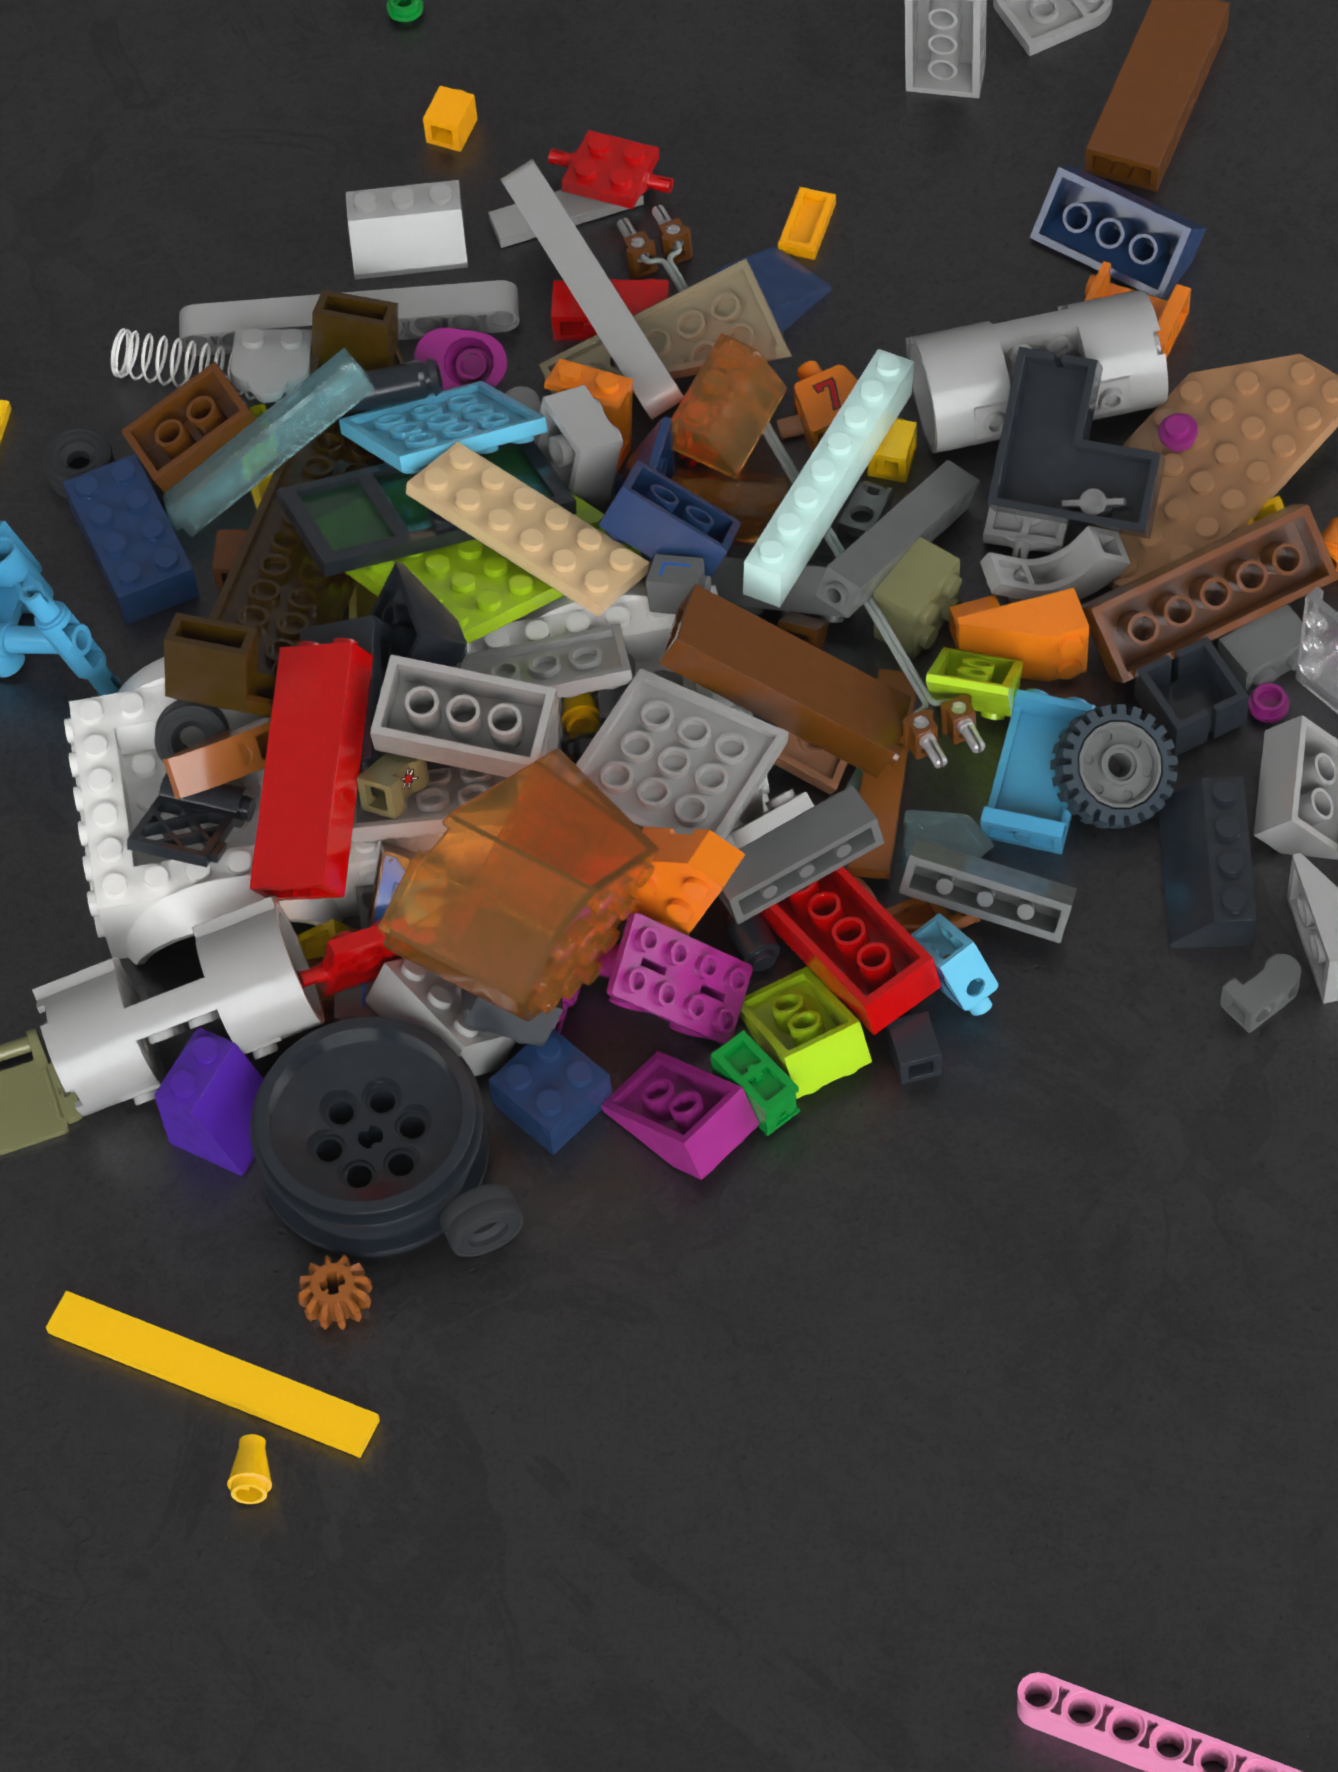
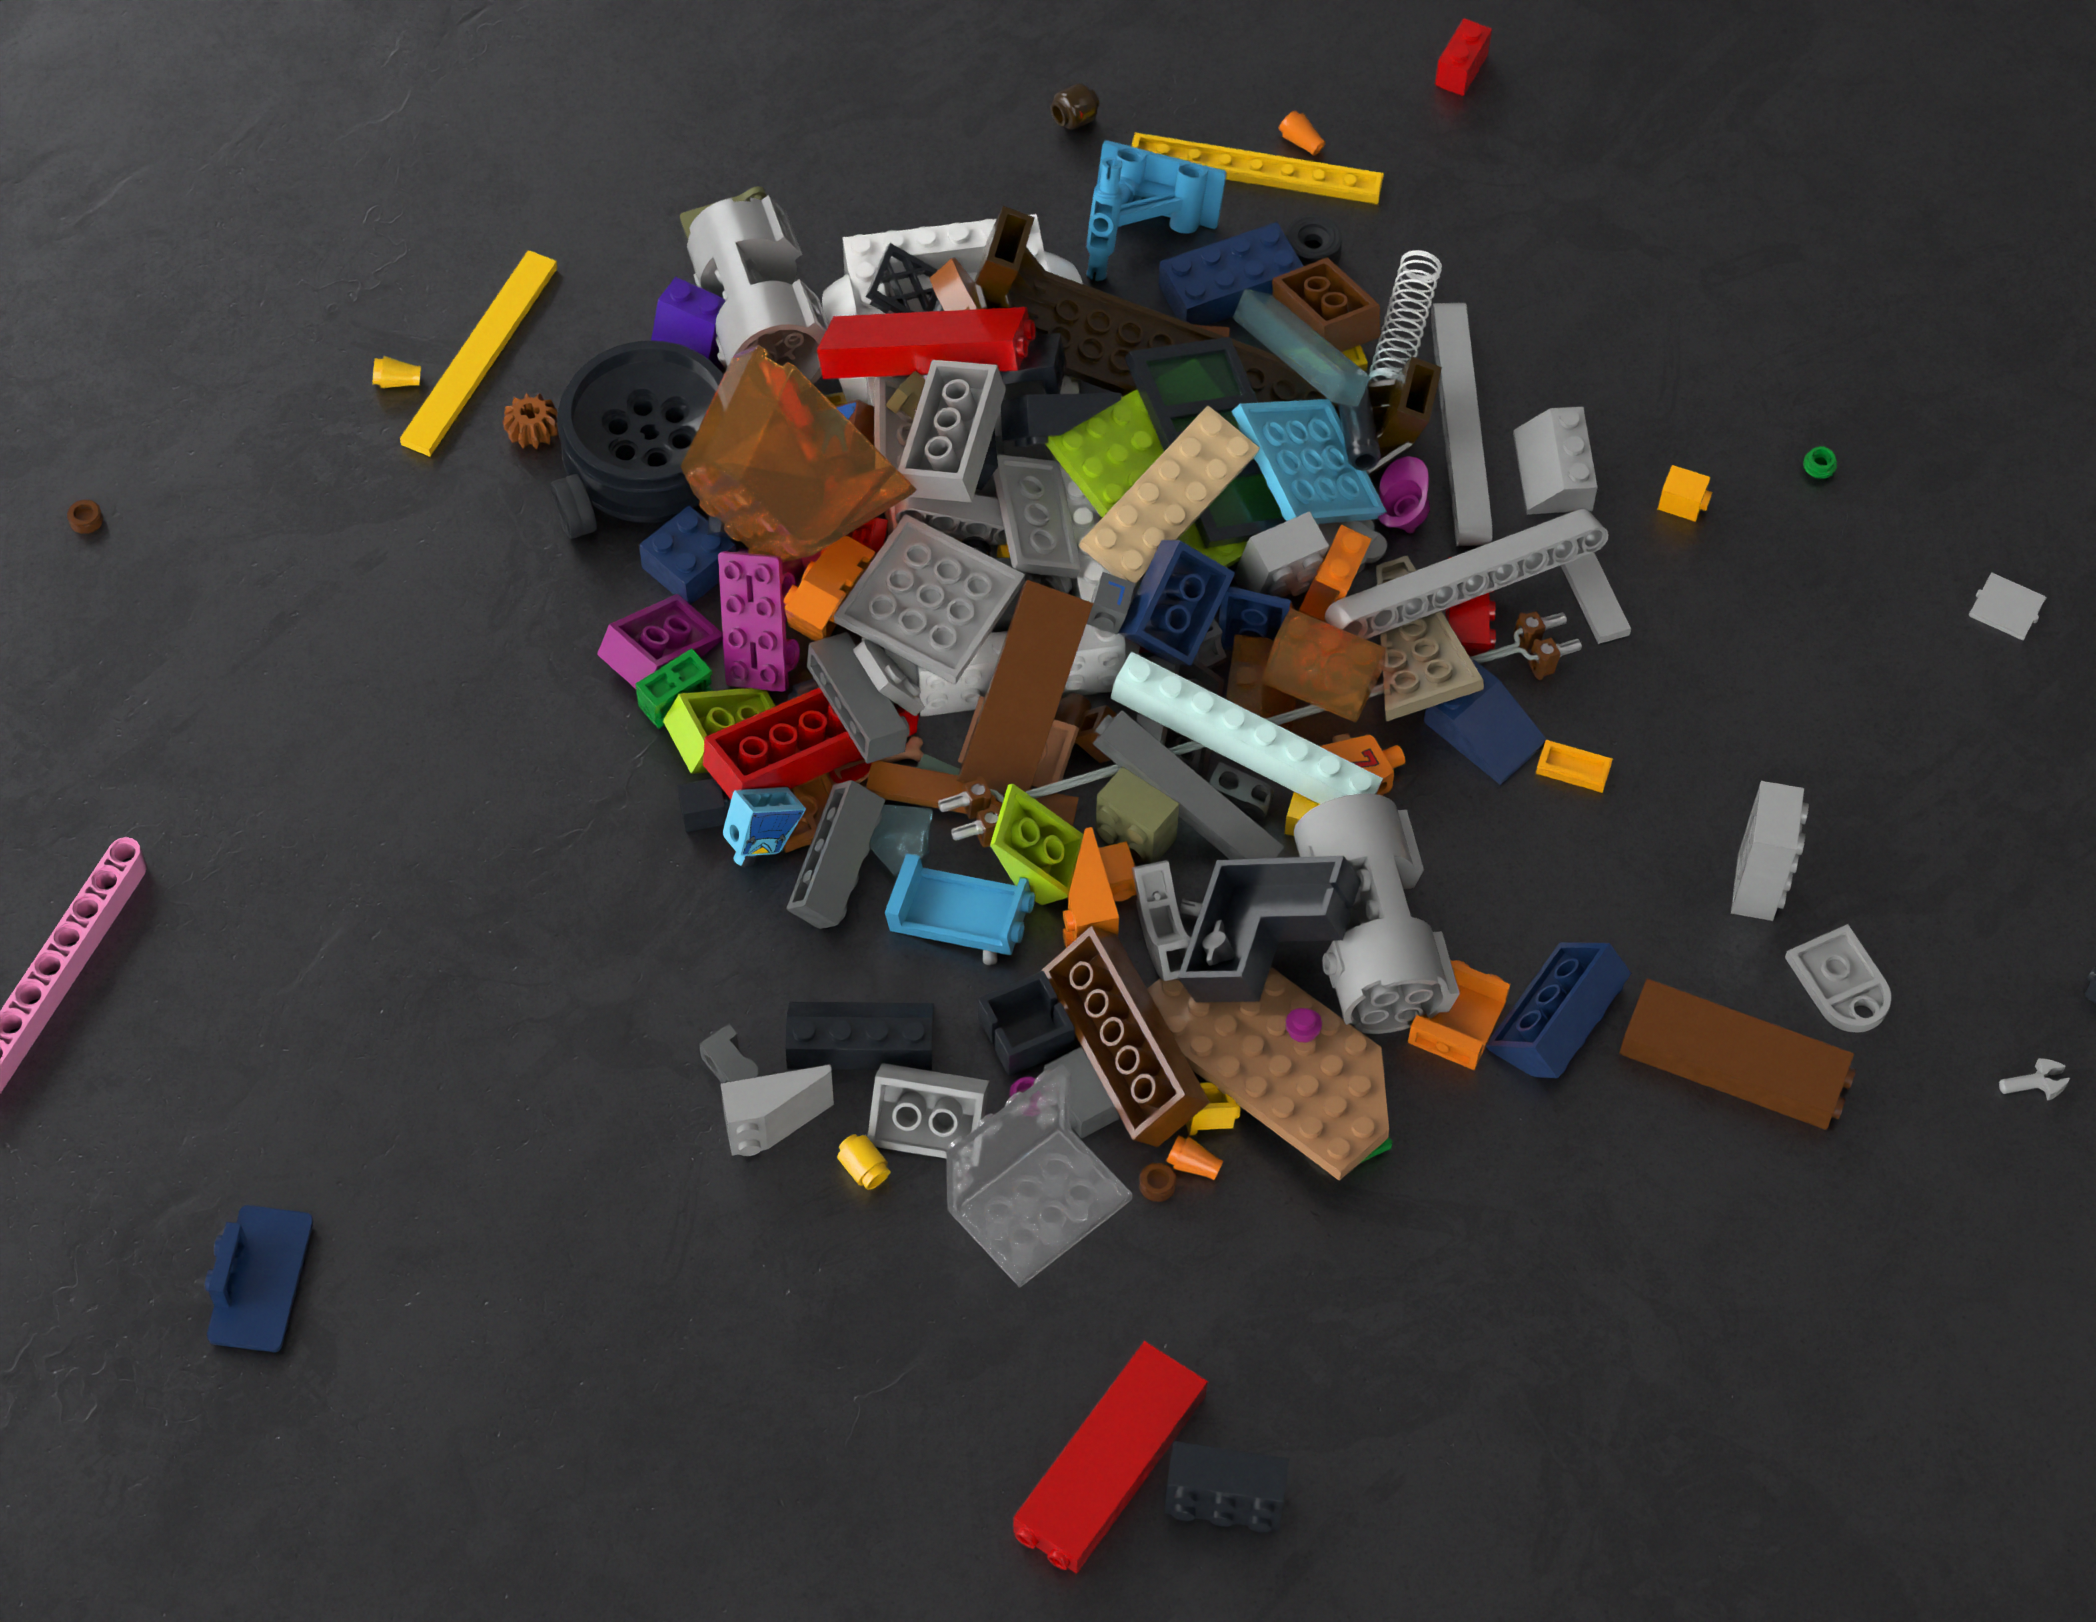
camera: 85 degrees right, 0 degrees up
light grey plate [230,328,312,403] -> none
red plate [548,130,674,209] -> none
wheel [1050,704,1178,829] -> none

